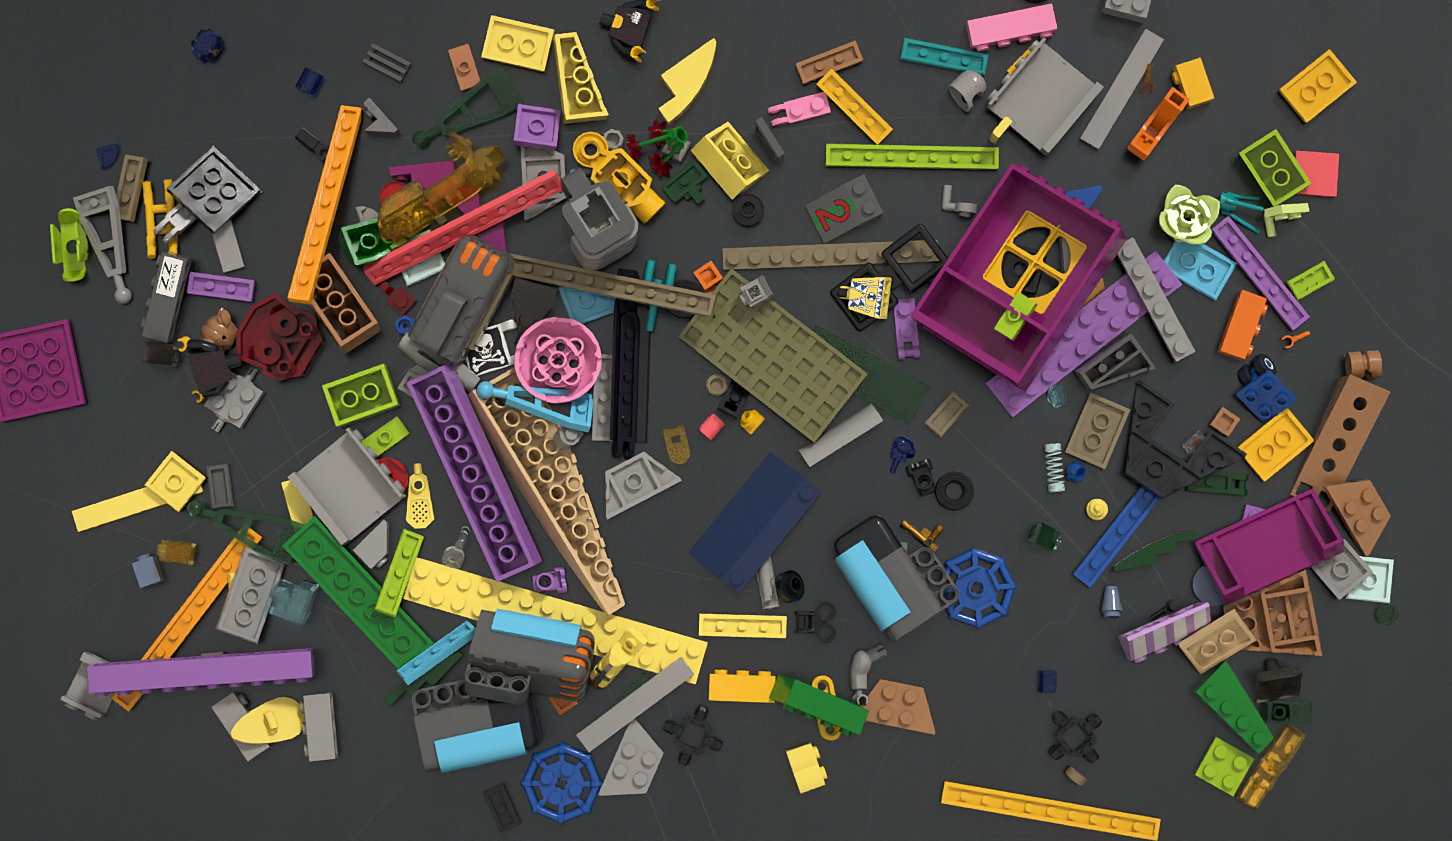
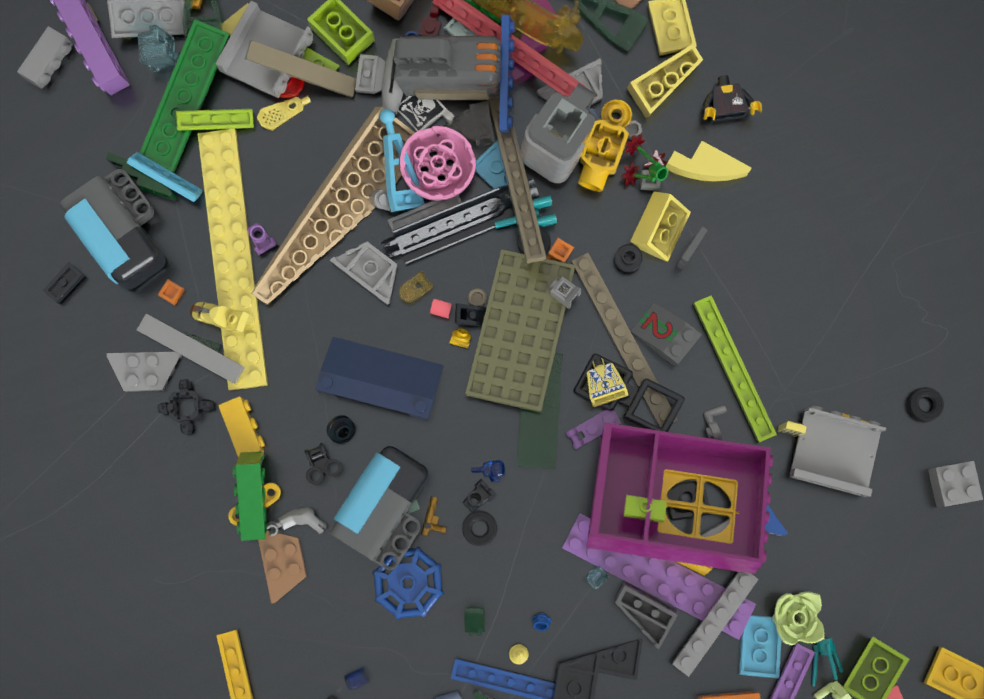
camera: 65 degrees right, 5 degrees down
light yellow shield [230,697,305,744] -> none
light grey brick [300,693,338,761] -> none
light grey slope [353,520,389,569] -> none
medium lavender brick [407,363,542,582] -> none
clear plate [442,527,470,569] -> none
dark grey piece [465,609,595,705] -> none
medium lavender plate [513,104,561,151] -> none
blue plate [520,742,603,825] -> none
dark green hinge [661,160,708,206] -> none
light yellow plate [699,614,787,638] -> none
light grey piece [756,555,780,610] -> none
bright pink hinge [768,92,831,126] -> none
light yellow brick [786,742,828,793] -> none
medium nougat plate [795,40,863,85] -> none
light grey brick [798,404,883,468] -> none
yellow plate [817,68,893,145] -> none
teal tile [900,38,989,77] -> none
dark tan tile [924,391,969,438] -> none
light grey helmet [948,70,987,112] -> none
bright pink brick [966,4,1057,52] -> none
light aqua piece [1044,443,1065,492] -> none
dark tan plate [1064,392,1130,469] -> none
light grey tile [1079,29,1164,150] -> none
orange arch [1127,87,1190,161] -> none
clear orange hand [1140,64,1154,94] -> none
yellow brick [1172,58,1214,110] -> none
none -> dark tan tile [245,40,357,98]
none -> blue plate [499,15,515,133]

